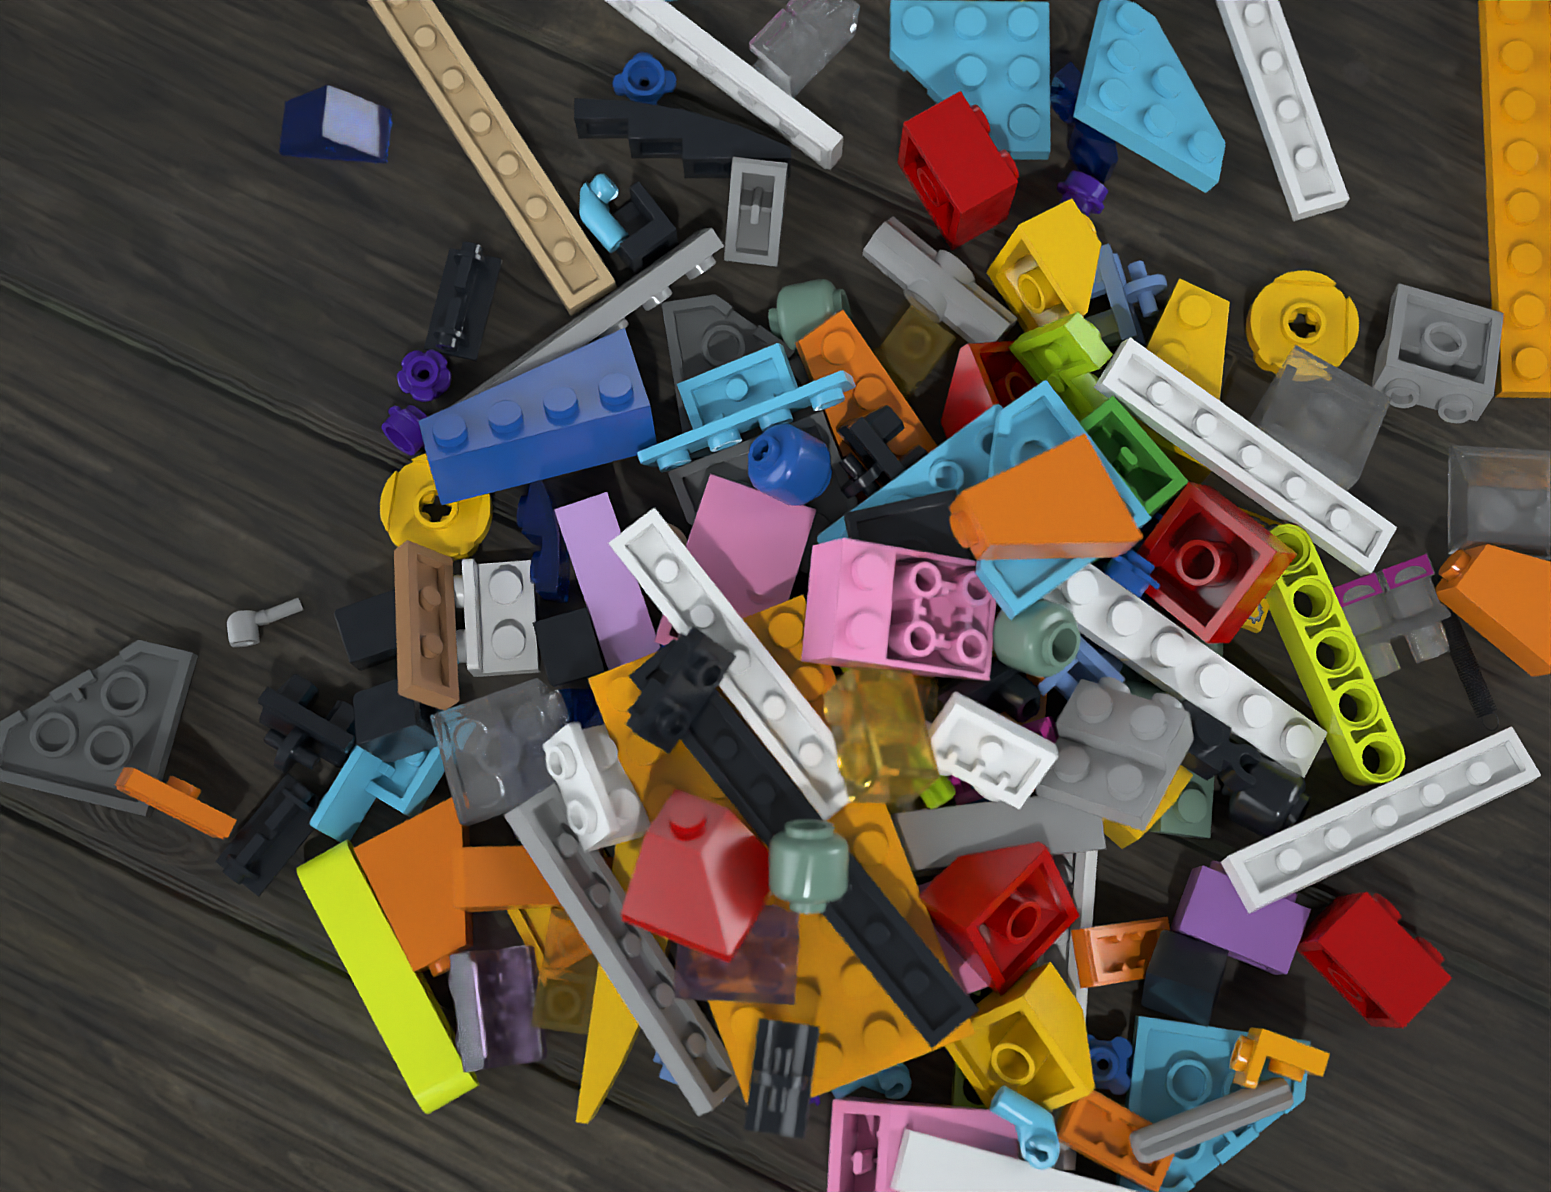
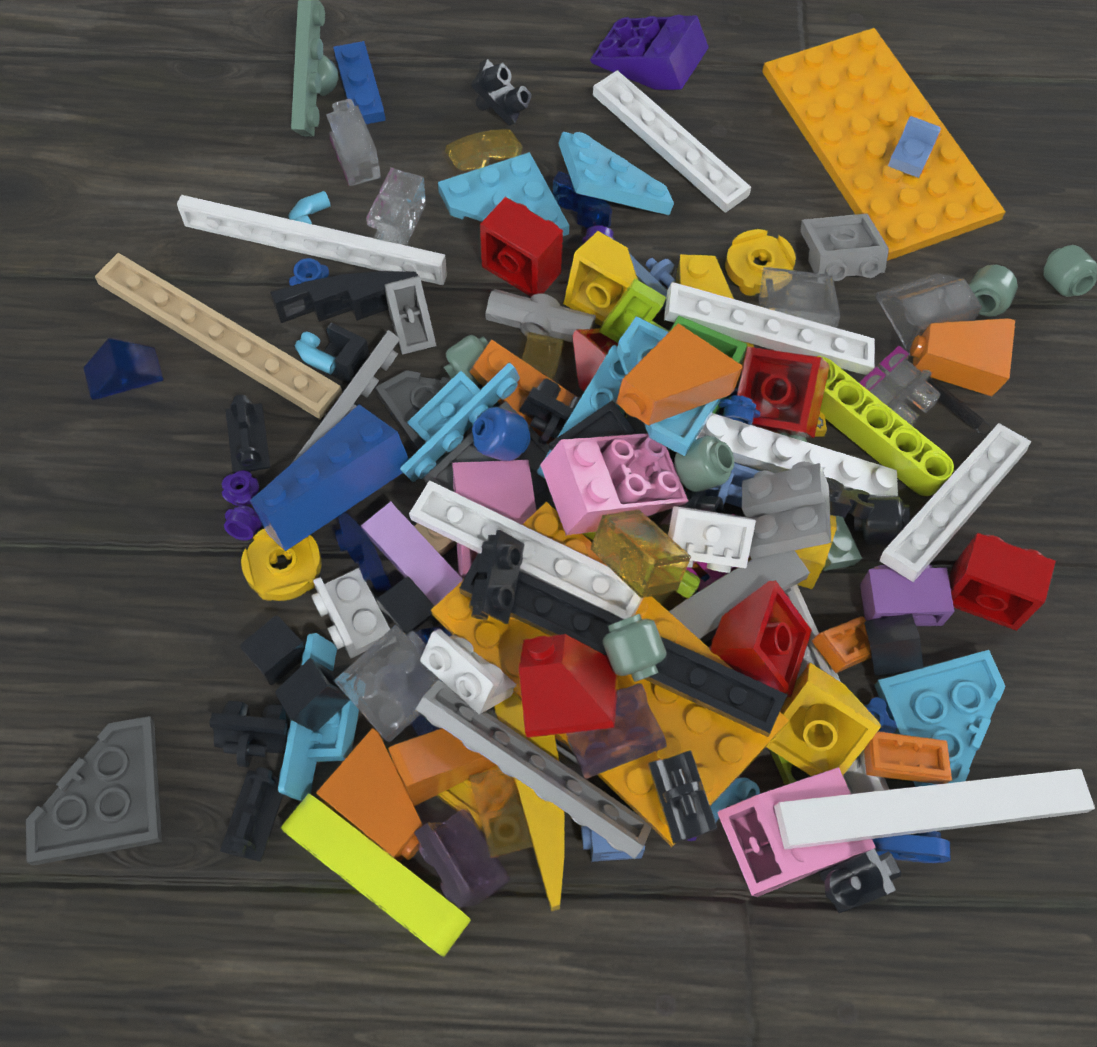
camera: 25 degrees left, 15 degrees down
orange plate [114,767,237,839] -> none
light grey hand [227,598,303,648] -> none
medium nougat plate [394,540,459,711] -> none
medium azure arm [990,1085,1060,1170] -> none
light grey axle [1129,1077,1294,1163] -> none
light orange bracket [1229,1028,1330,1089] -> none

